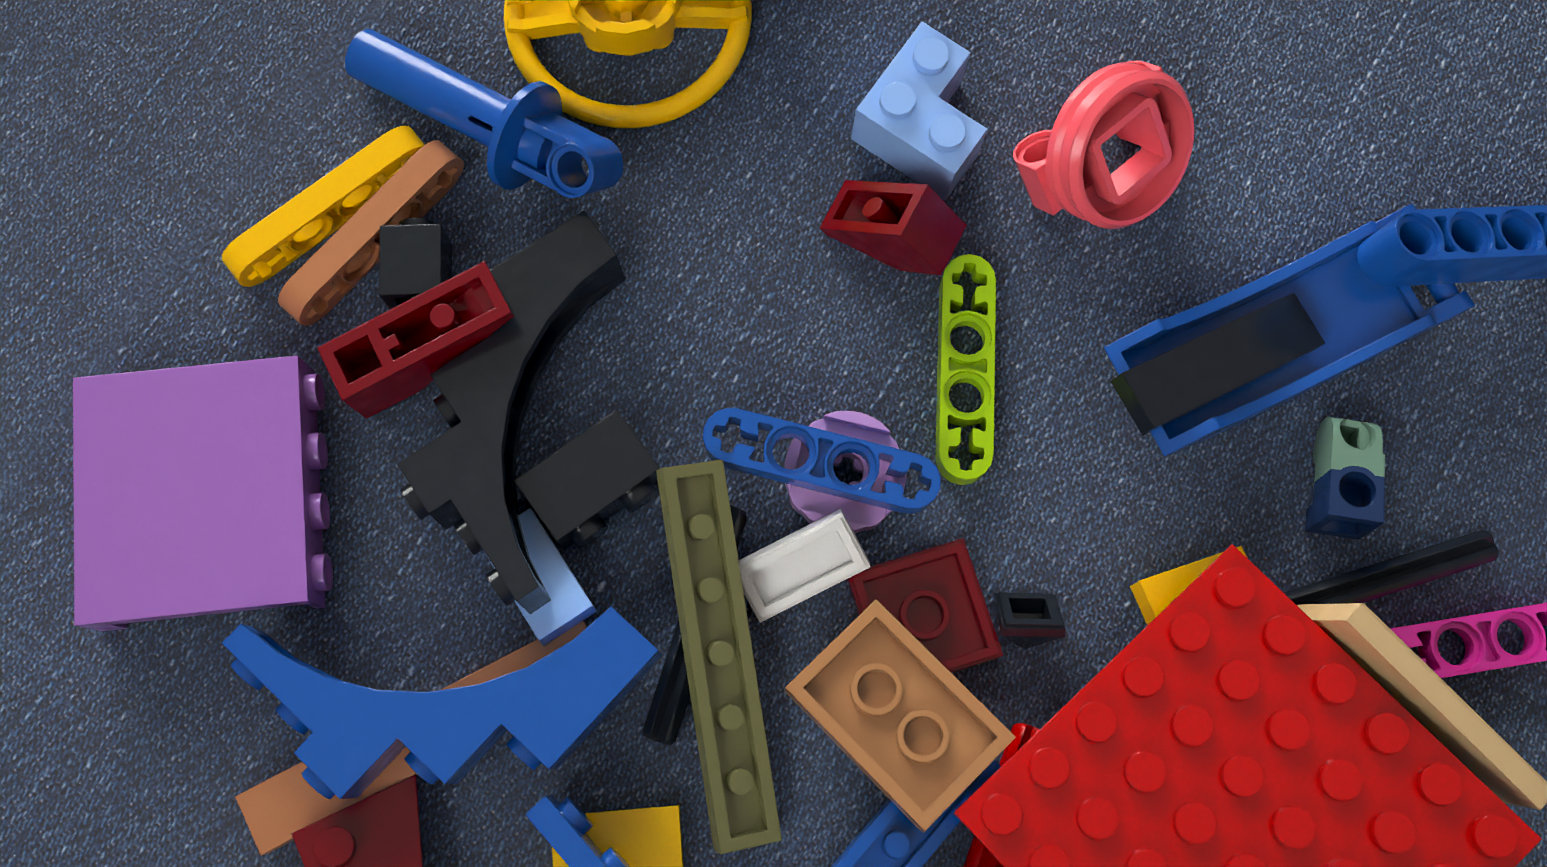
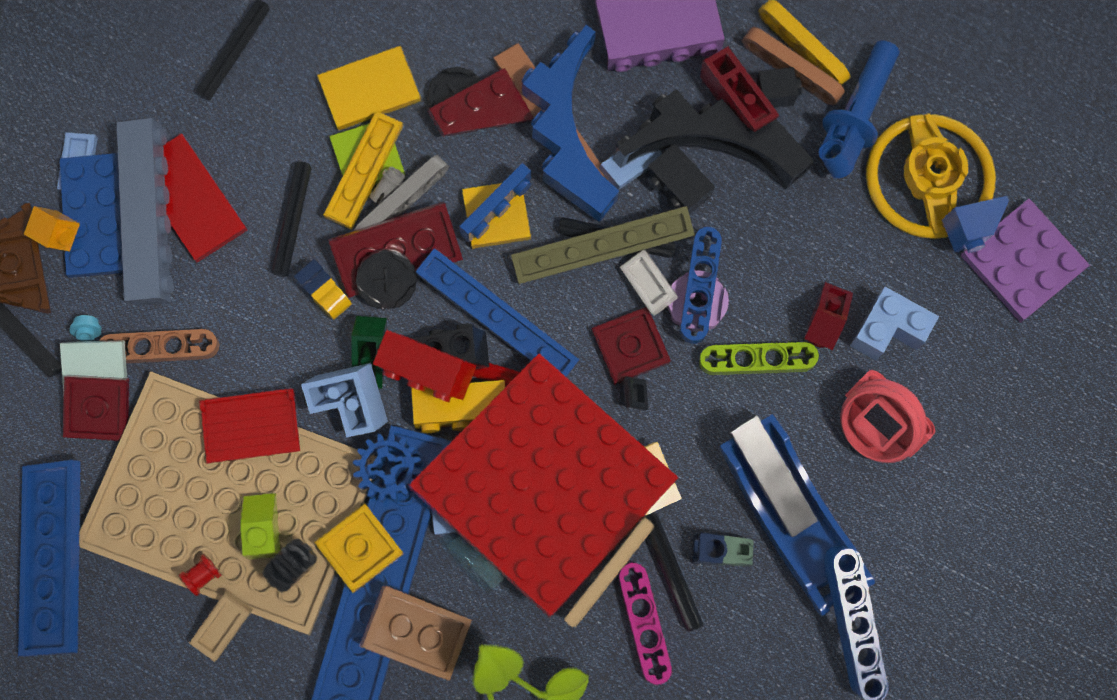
camera: 85 degrees right, 0 degrees up
medium nougat plate [785,600,1016,833] -> none

